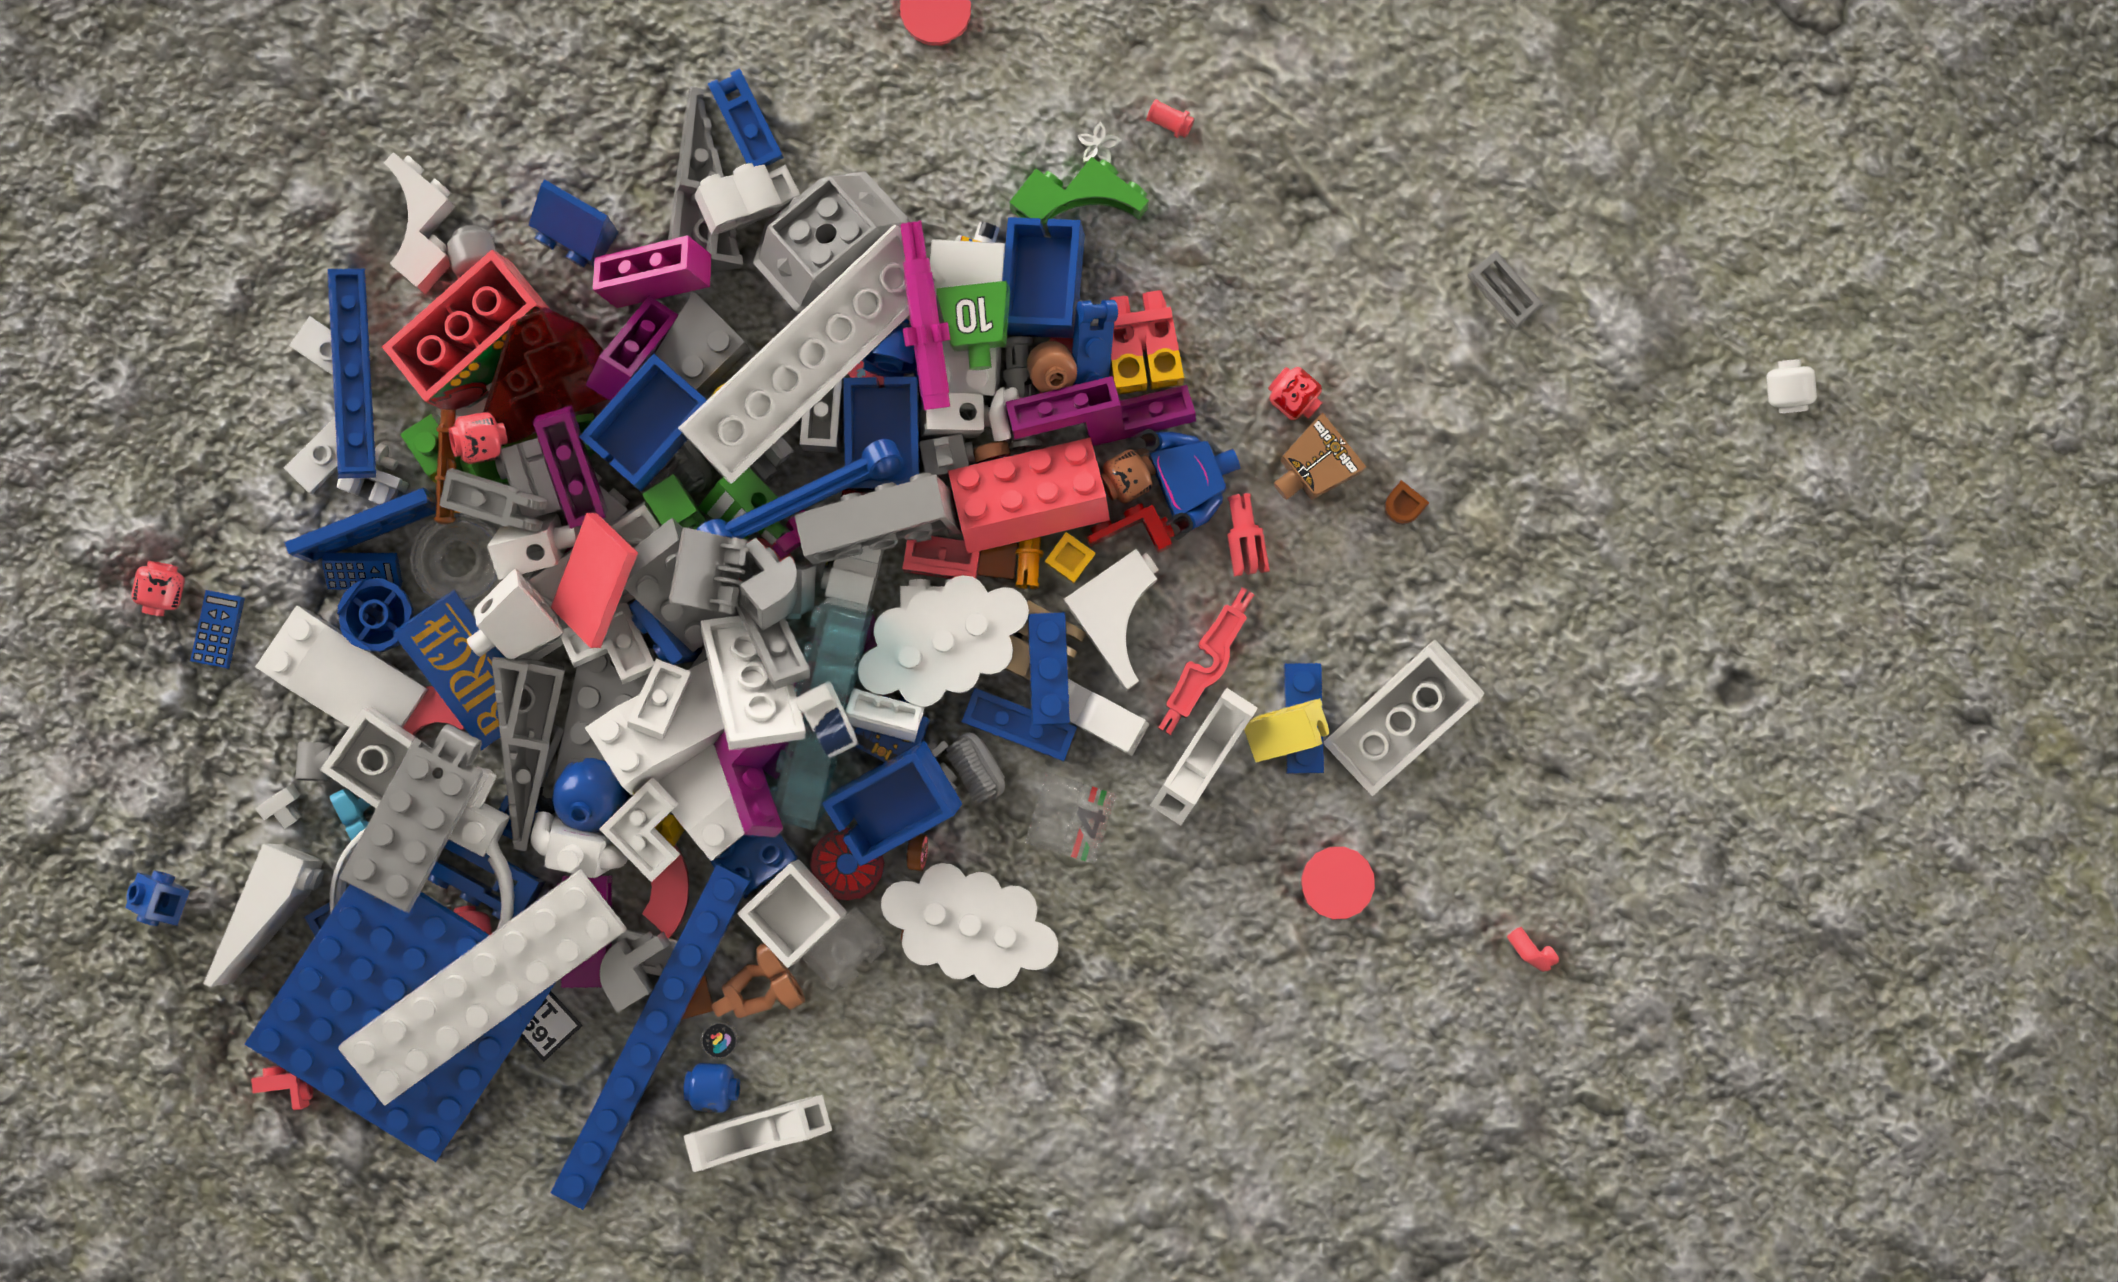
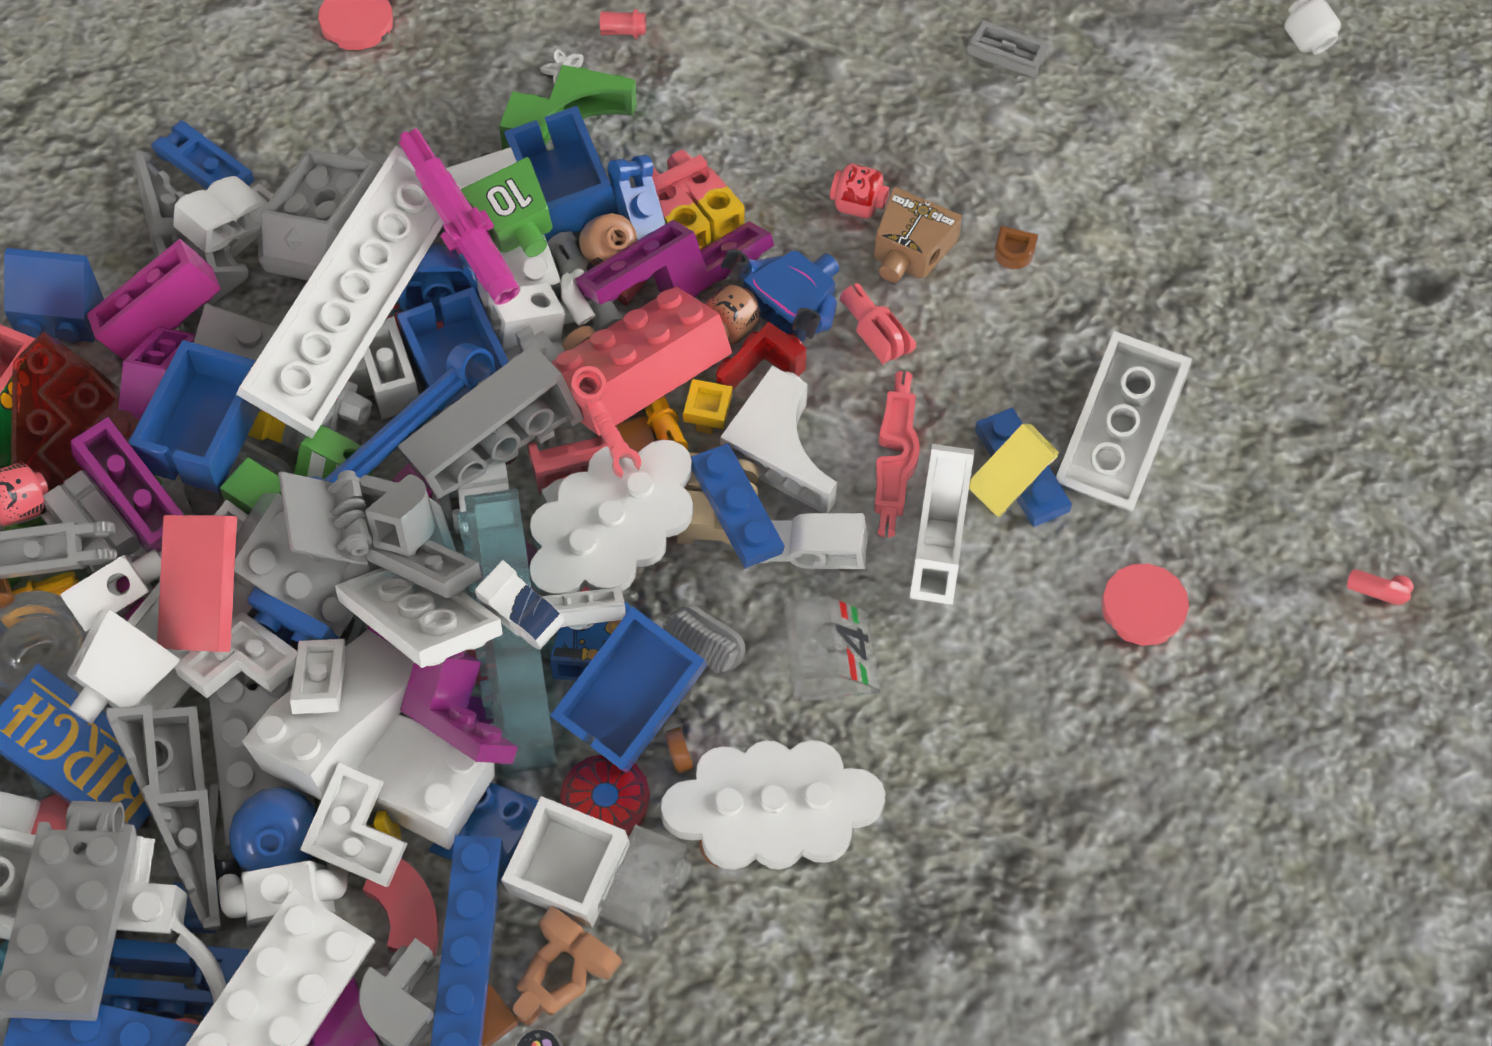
camera: 25 degrees left, 25 degrees down
blue plate [961,688,1077,762] -> none
none -> coral brick [570,366,641,479]

